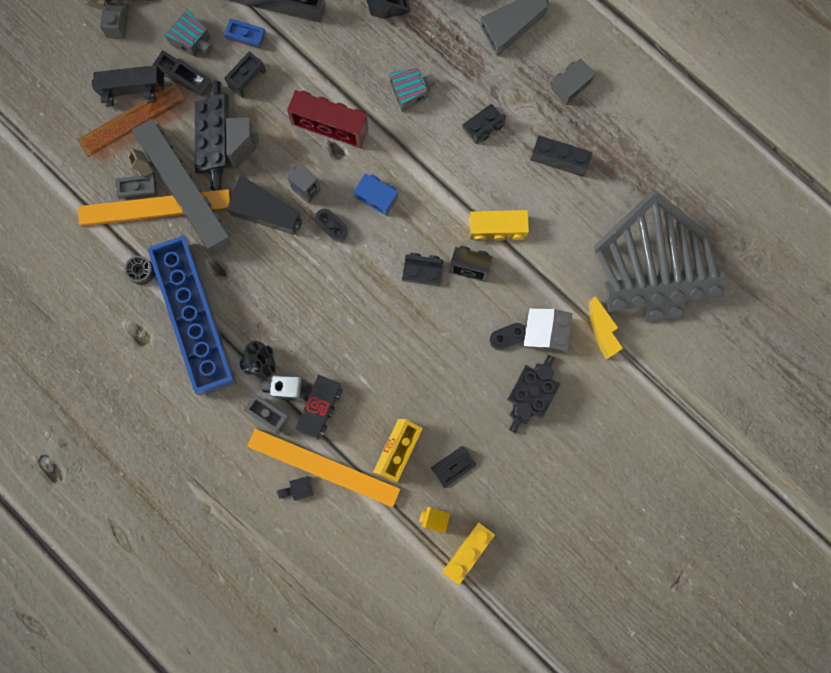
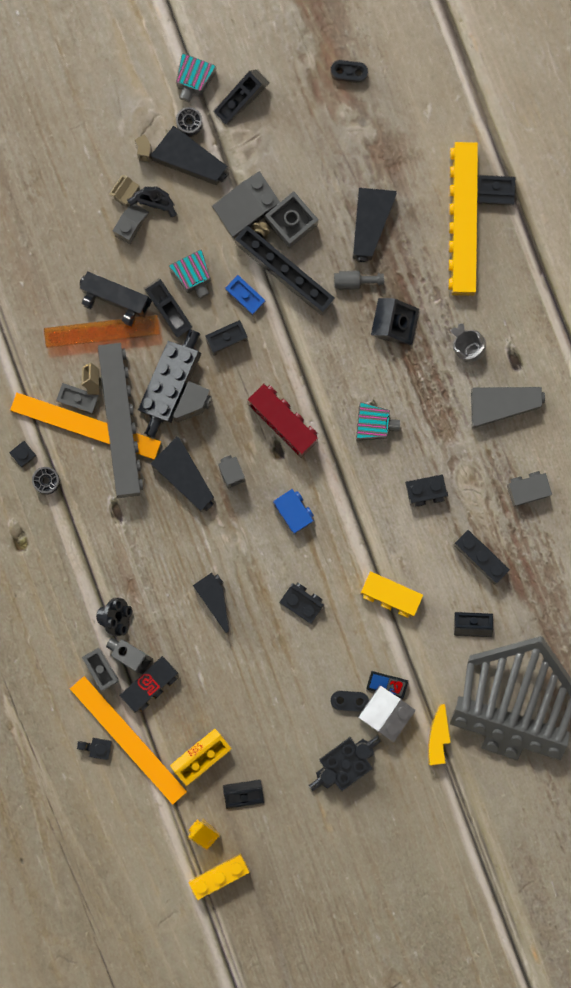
camera: 20 degrees right, 5 degrees up
blue brick [147,235,237,396] -> none
black plate [315,209,348,242] -> none
black slope [449,246,493,282] -> none
none -> black plate [9,441,36,468]
none -> black slope [193,572,229,633]
none -> slope [366,671,409,699]
none -> black slope [454,612,494,637]

